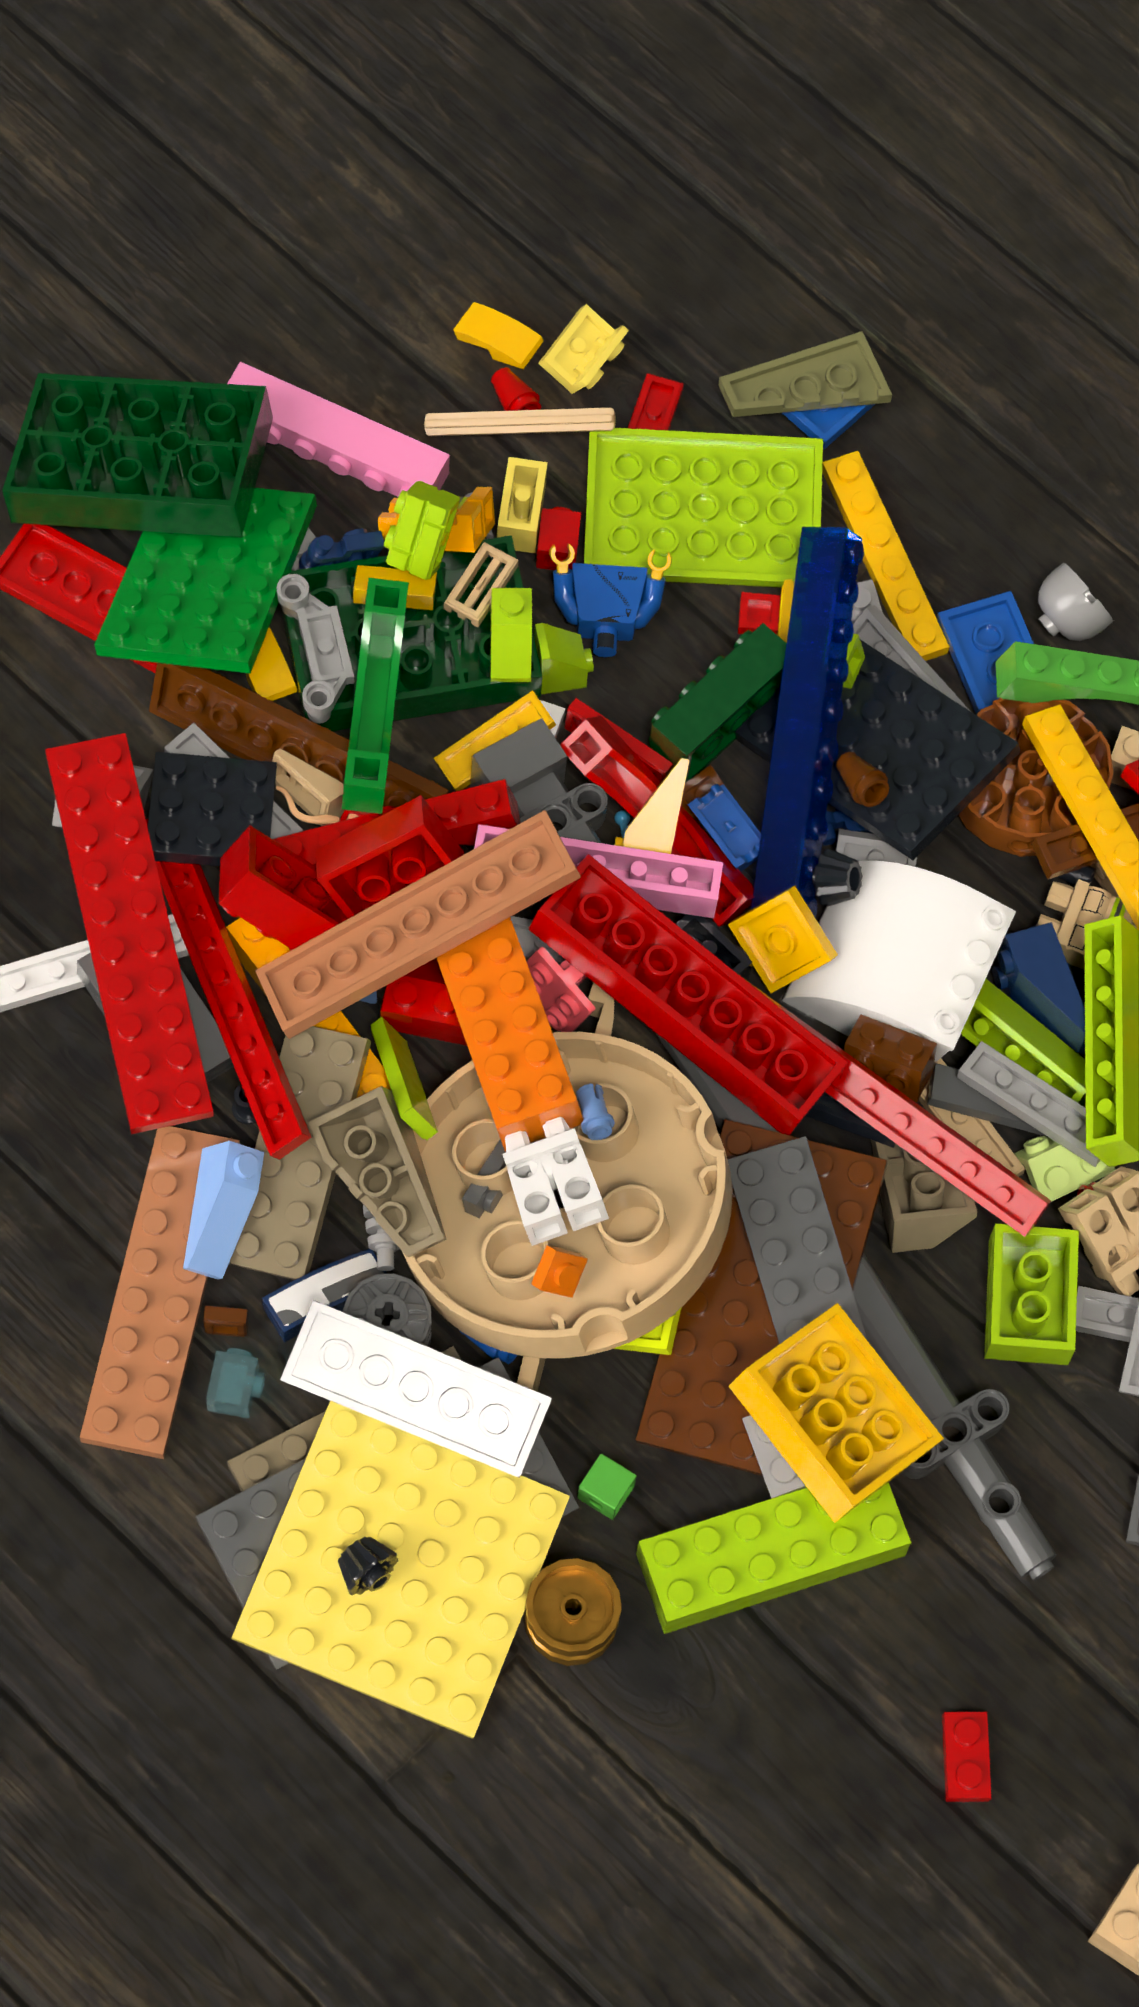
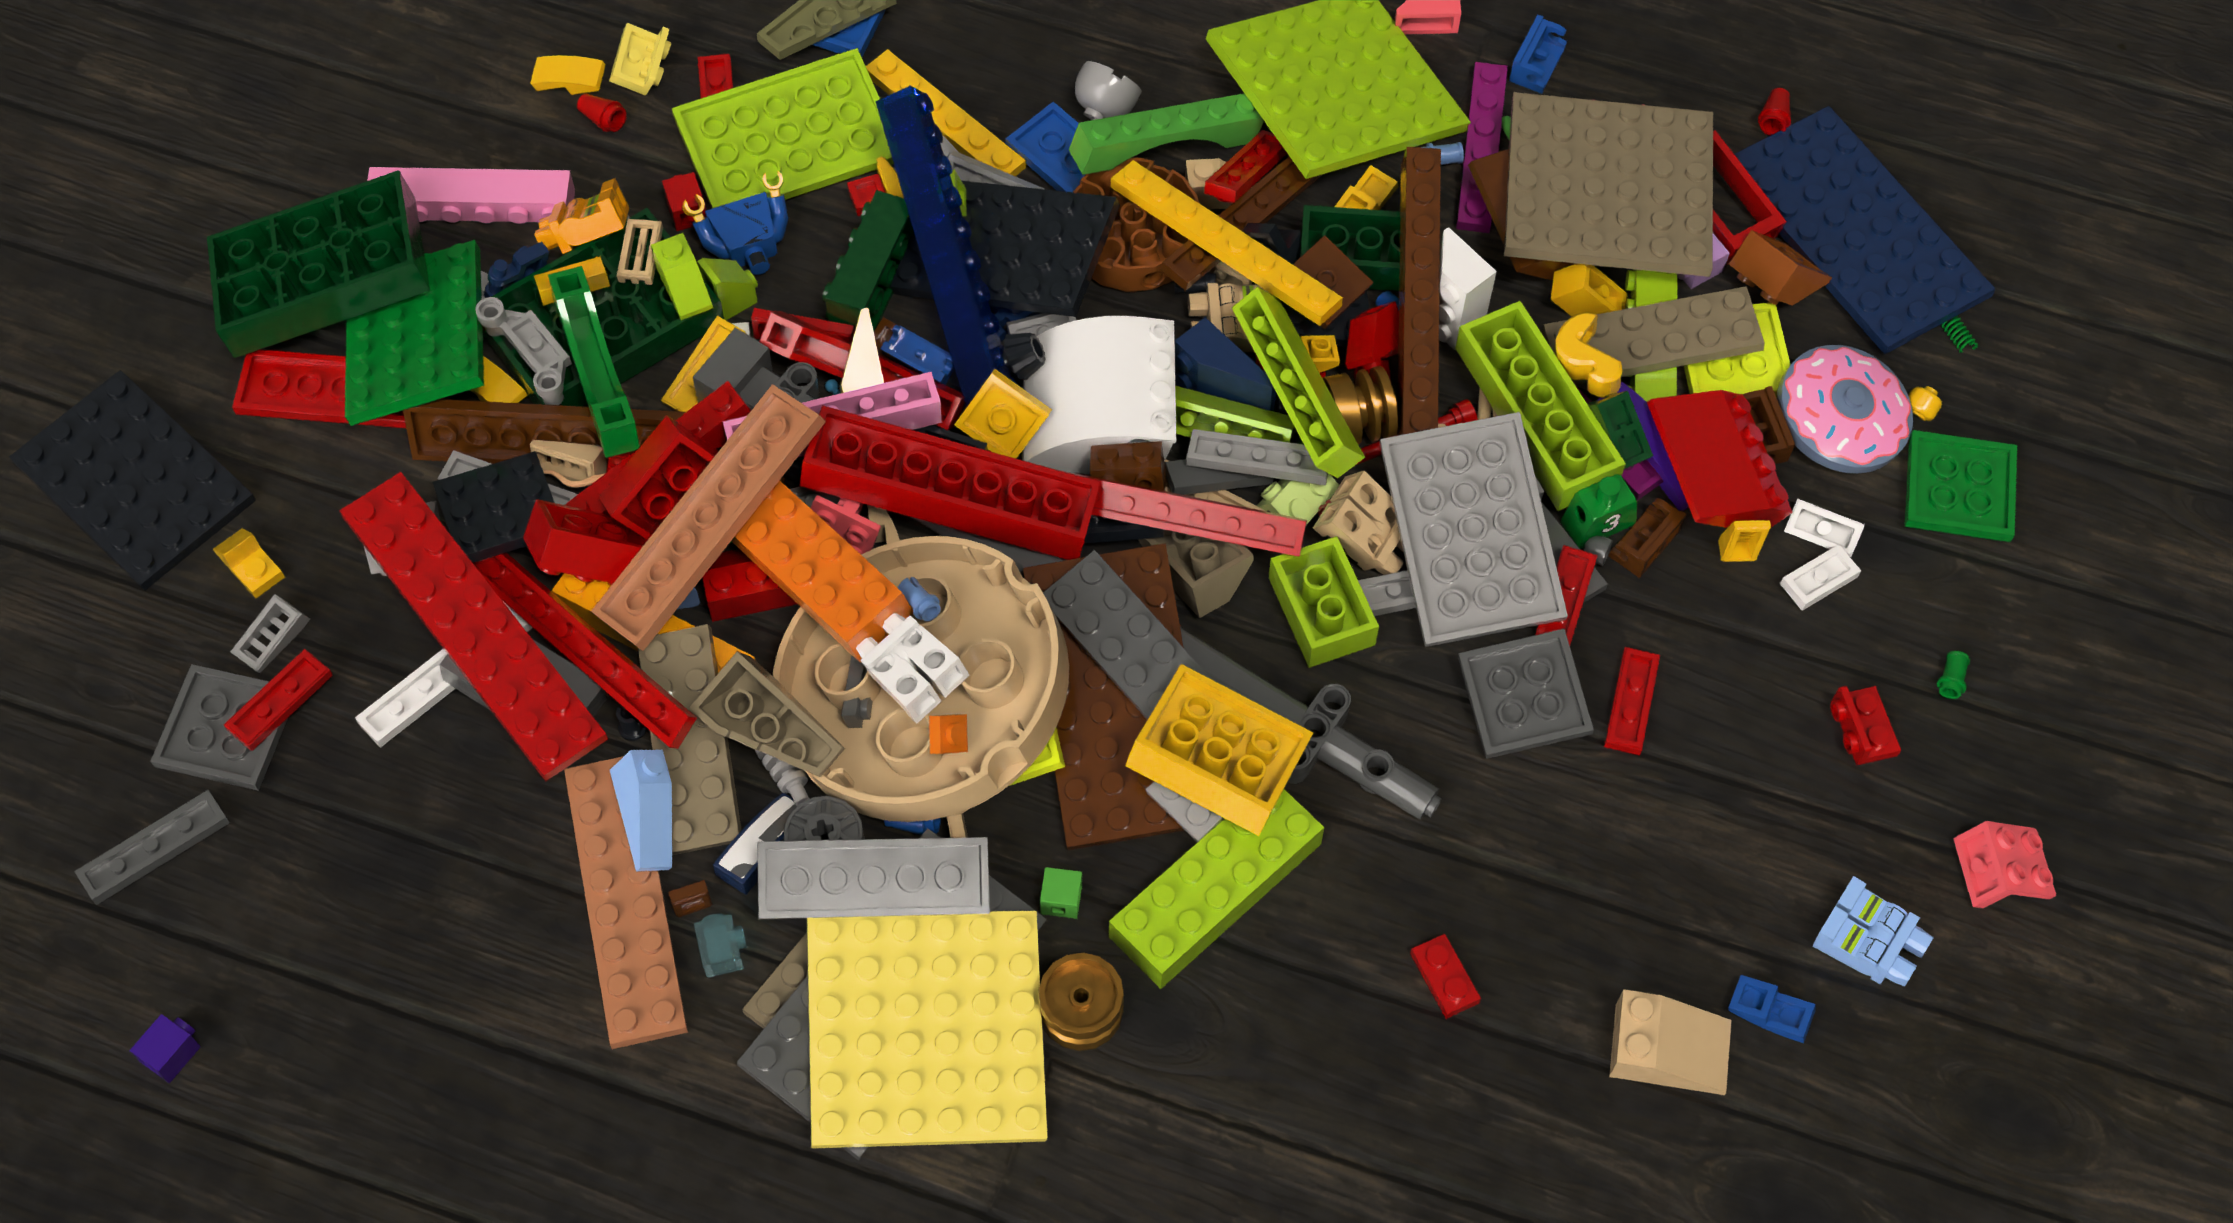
camera: 20 degrees left, 5 degrees down
black piece [338,1537,398,1595] -> none
lime tile [371,1017,438,1141] -> none
lime brick [384,481,460,580] -> none
tan axle [424,407,616,436] -> none
light yellow brick [497,457,548,553] -> none
reddish brown cone [836,752,889,807] -> none

